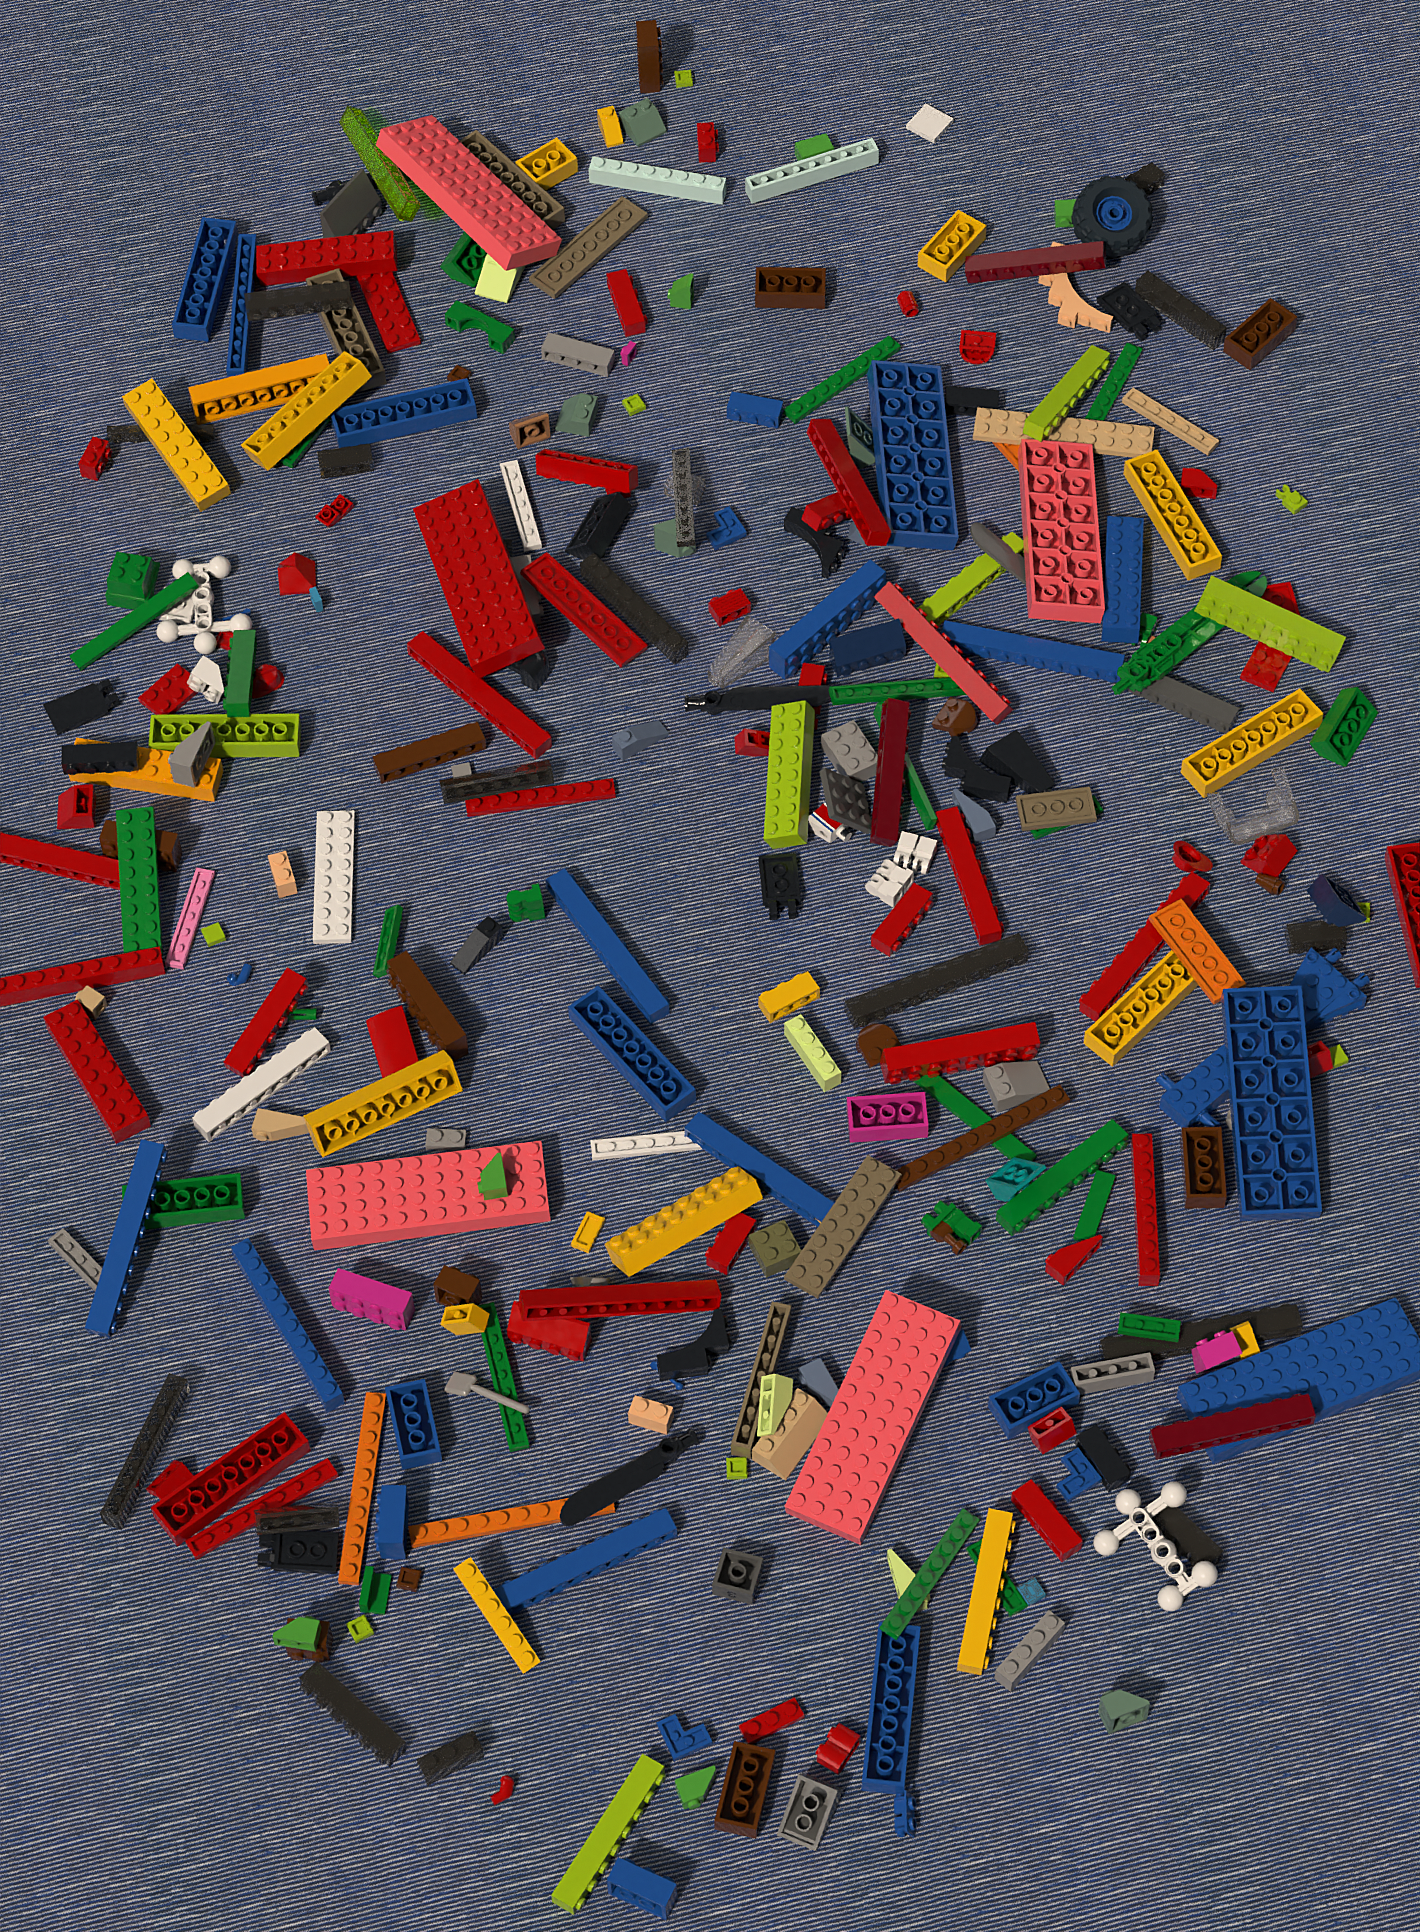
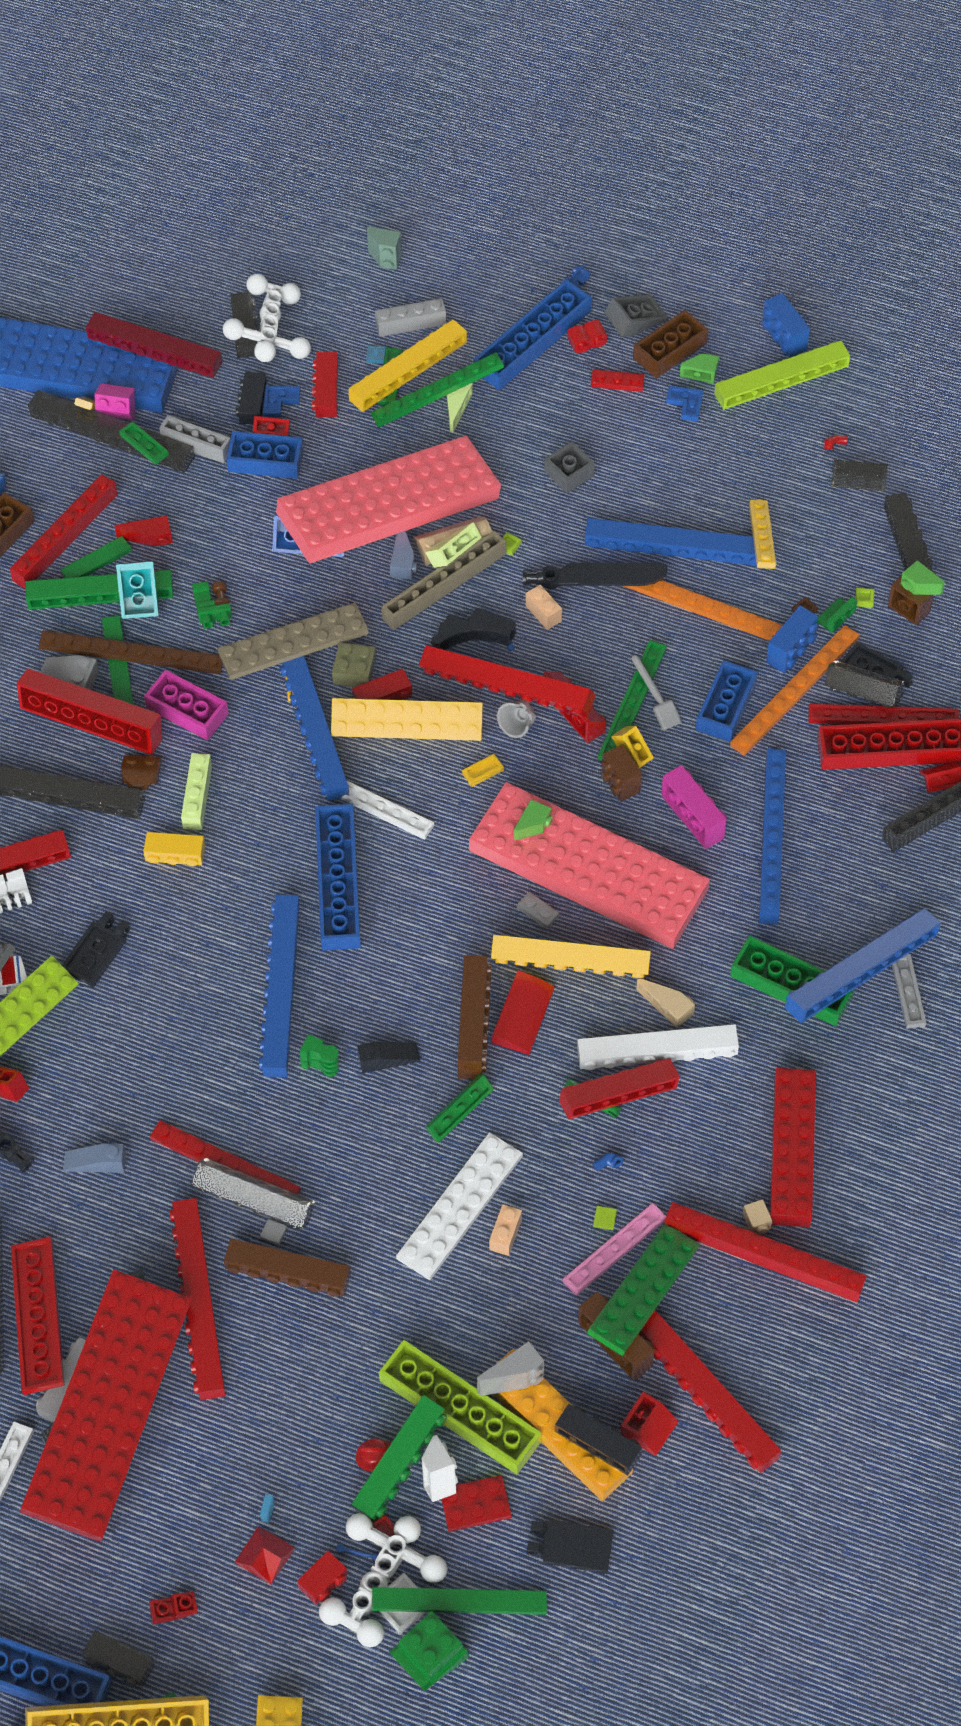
camera: 145 degrees left, 0 degrees up
none -> red brick [297,1551,347,1605]

